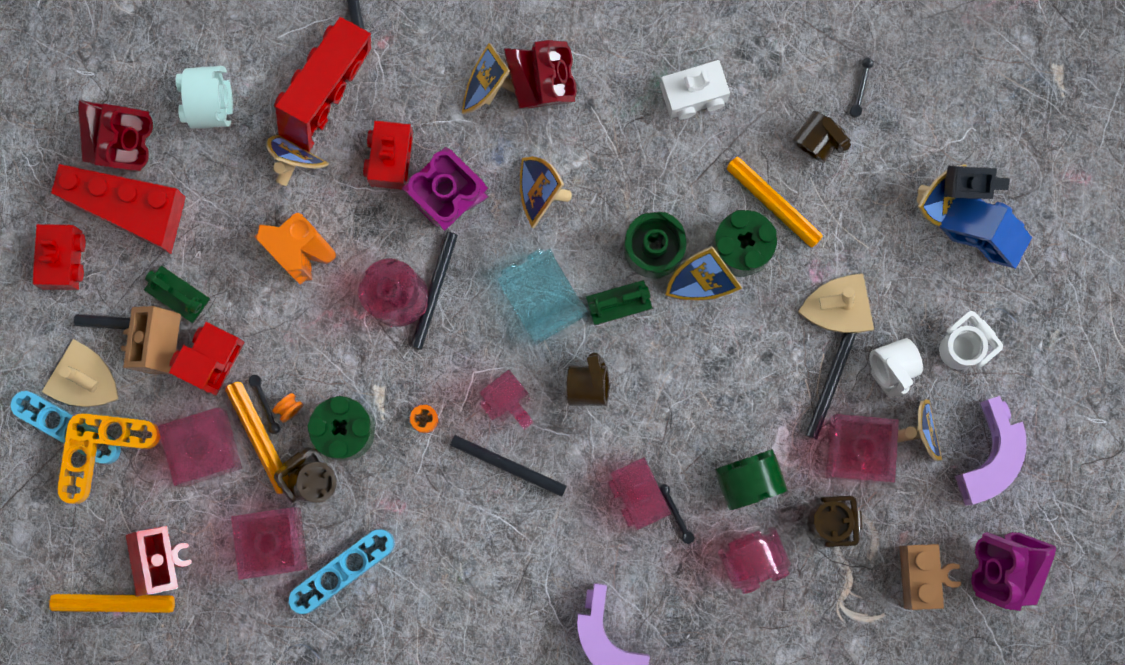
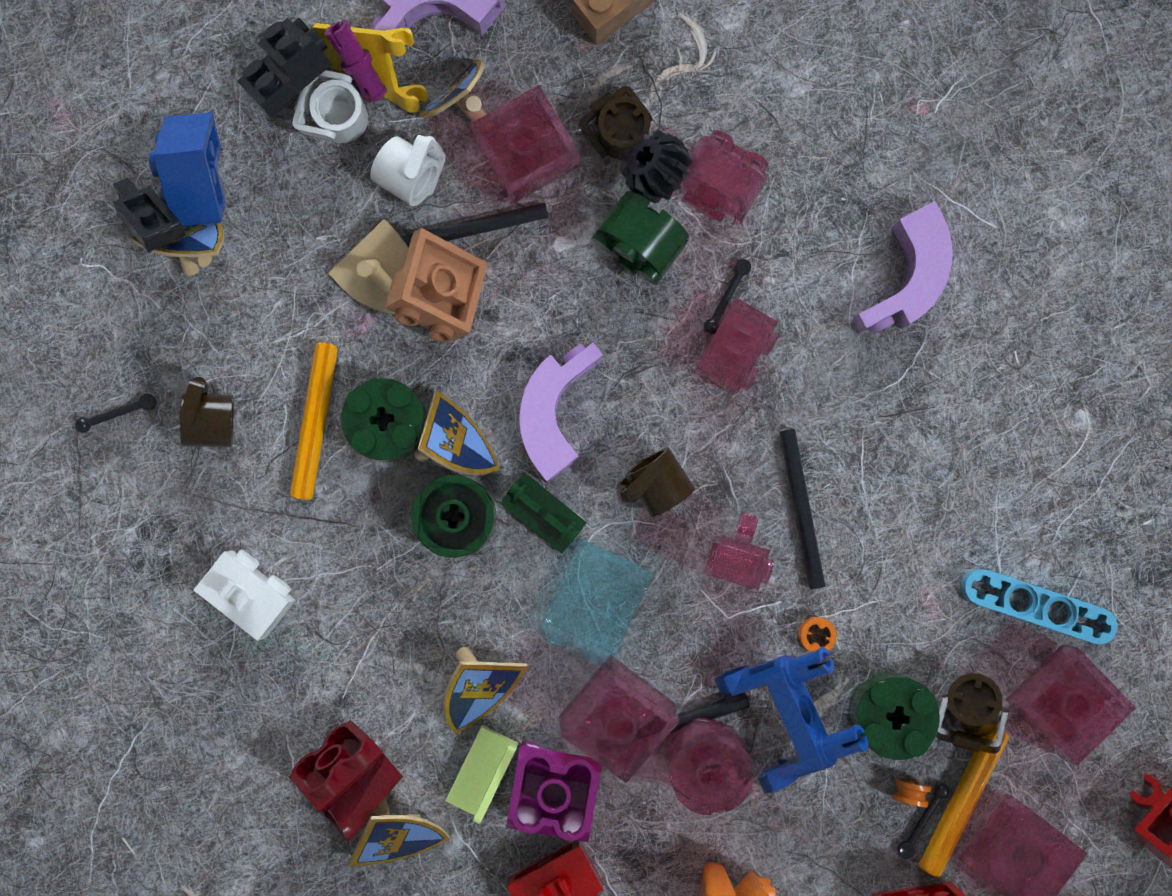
camera: 130 degrees left, 5 degrees up
none -> black plate [237,17,332,117]
none -> yellow flag [312,23,428,113]
none -> magenta pin [324,20,387,103]
none -> nougat plate [385,228,488,343]
none -> yellowish green panel [445,725,518,824]
none -> lavender arch [519,343,603,483]
none -> clear pink brick [559,655,680,783]
none -> black gear [621,130,693,204]
none -> blue connector [714,647,868,793]

